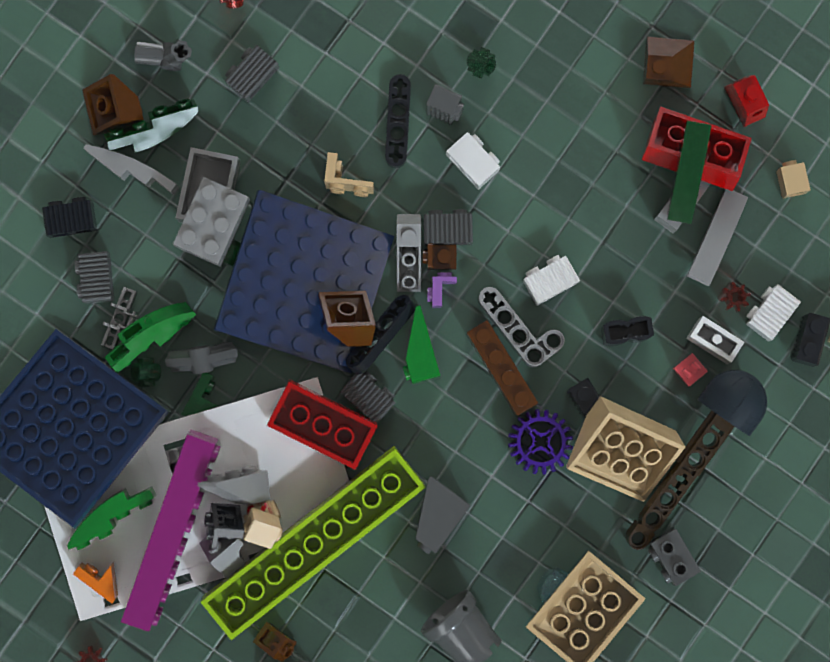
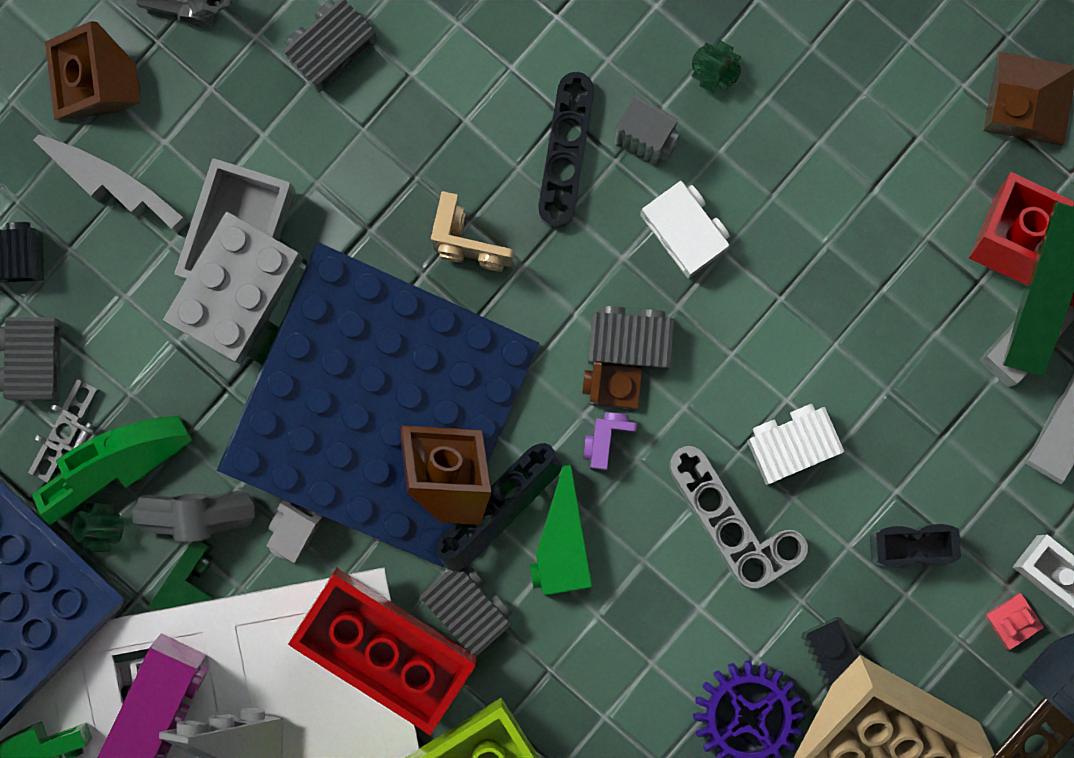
camera: 10 degrees right, 0 degrees up
slope [104,99,199,153] -> none
light grey slope [397,214,421,292] -> none
reddish brown brick [466,320,538,417] -> none
none -> light grey brick [267,500,325,563]

